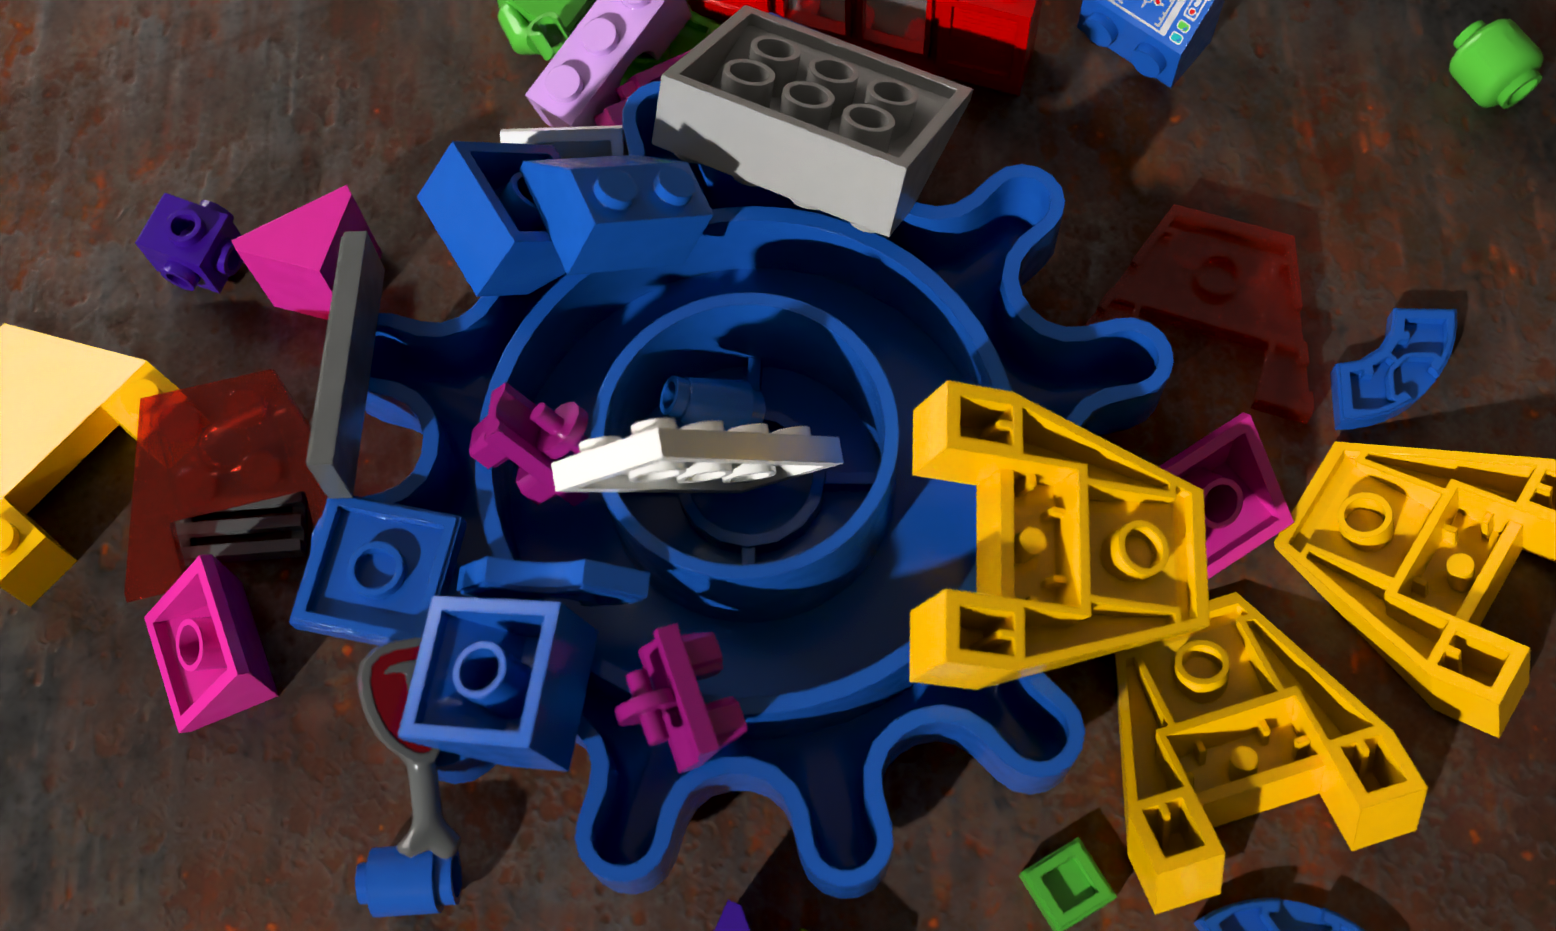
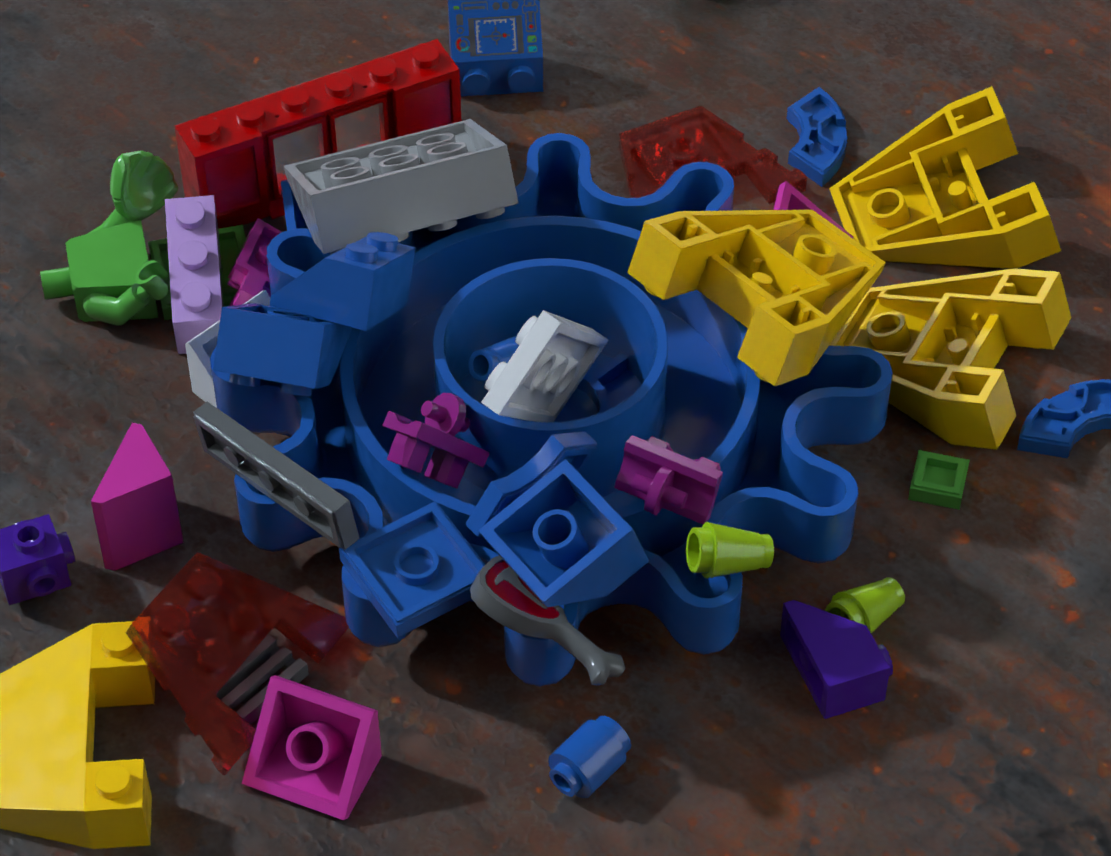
camera: 50 degrees left, 20 degrees down
none -> lime cone [686,522,774,579]

